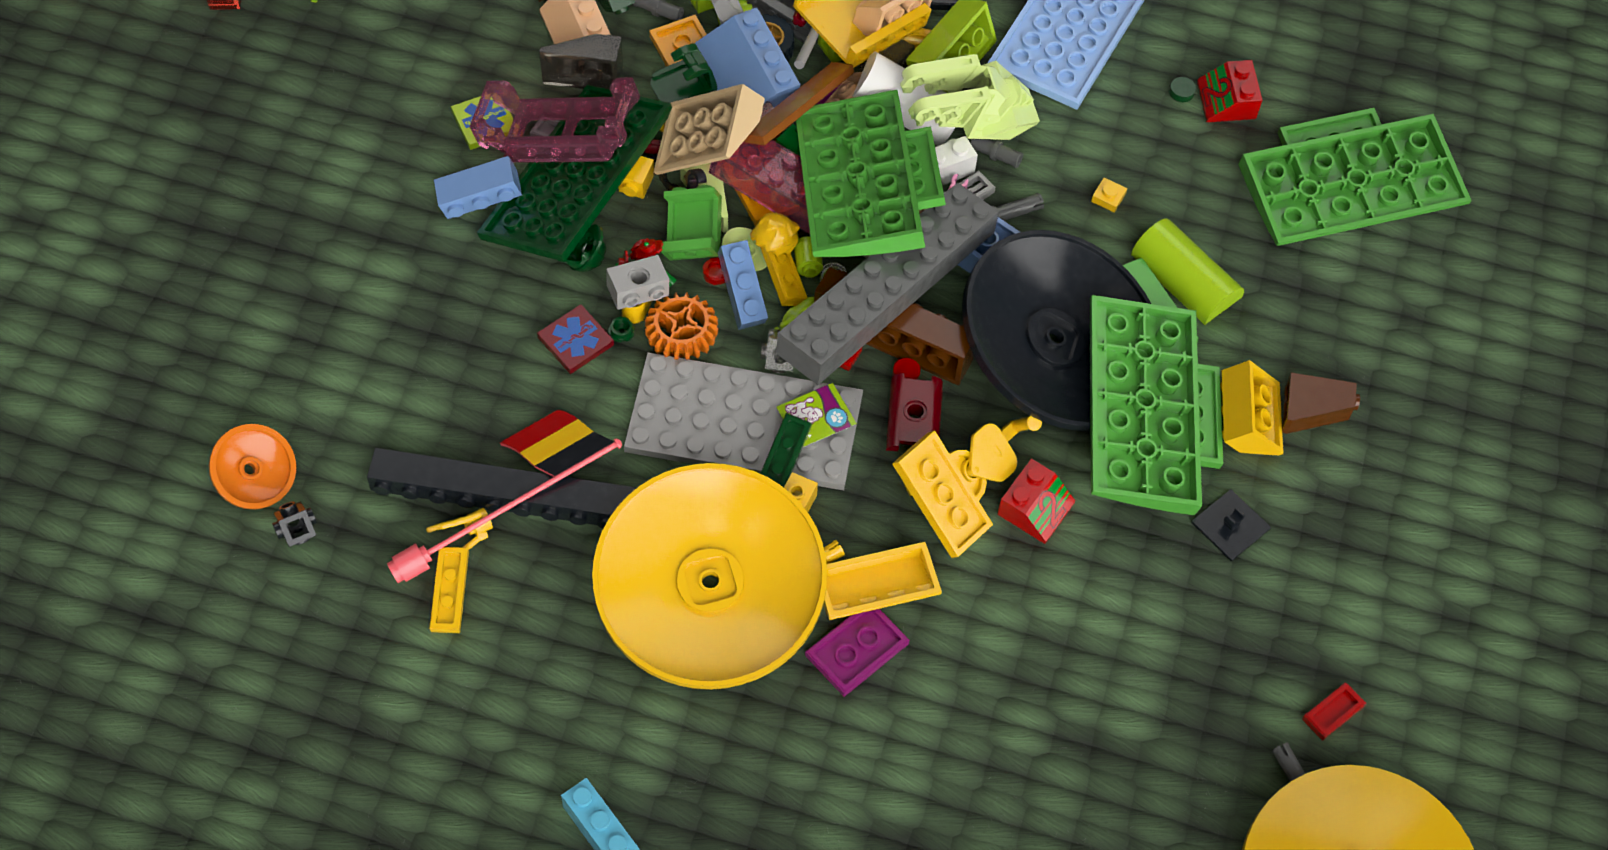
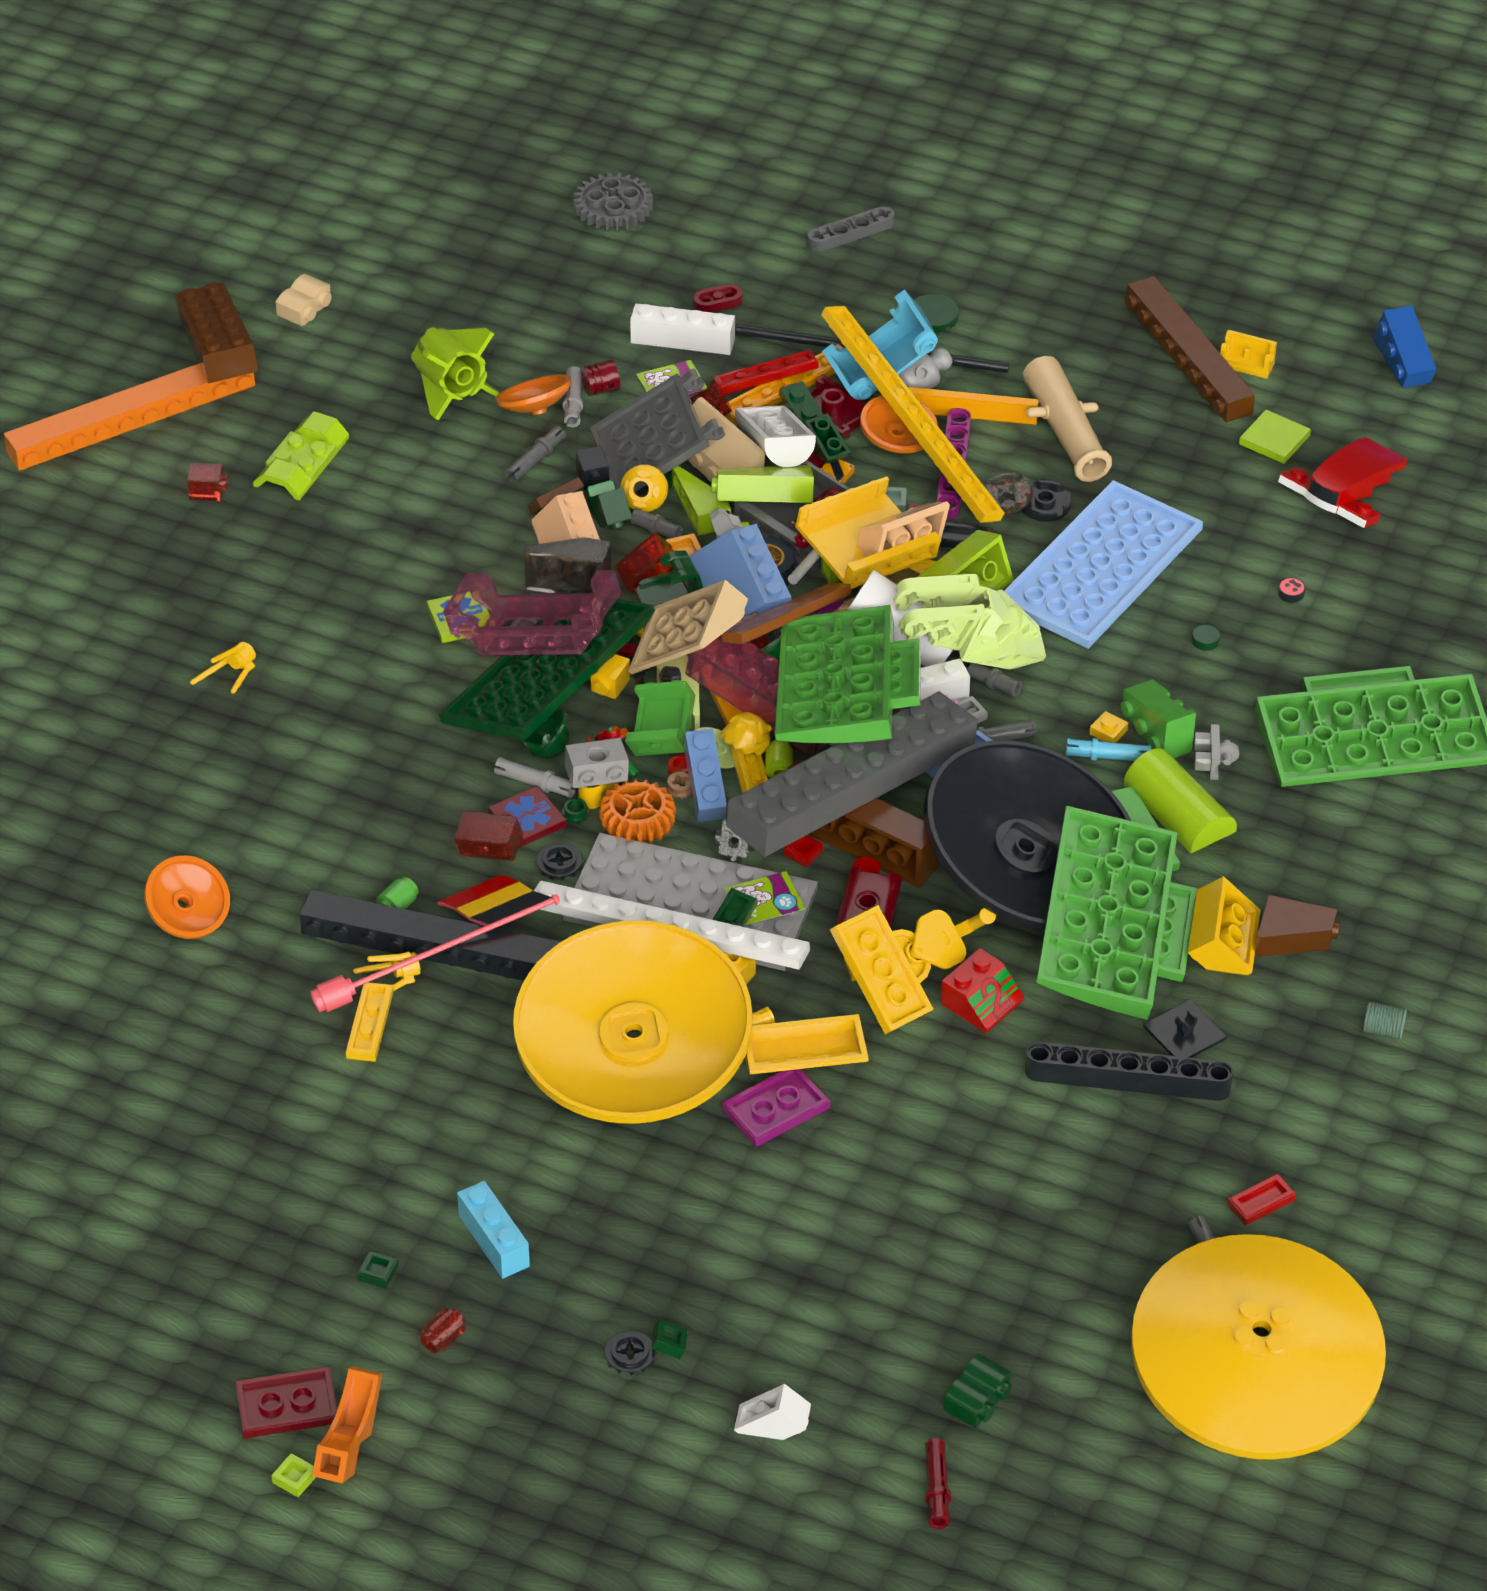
camera: 10 degrees right, 15 degrees down
brick [272,501,317,547] -> none
medium blue brick [434,156,522,219] -> none
red slope [1197,60,1263,122] -> none
none -> yellow plant [190,642,256,694]
none -> bright green brick [376,877,419,909]
none -> clear red brick [454,812,523,861]
none -> light grey pin [494,757,576,798]
none -> white plate [534,881,810,969]
none -> black gear [537,843,583,880]
none -> clear red brick [615,532,674,595]
none -> medium nougat bush [667,772,692,800]
none -> black beam [1025,1042,1233,1101]
none -> medium azure pin [1066,738,1151,761]
none -> bright green wedge [1121,679,1196,758]
none -> light grey hips [1194,724,1239,780]
none -> tile [1278,577,1306,603]
none -> sand green piece [1363,1001,1407,1040]

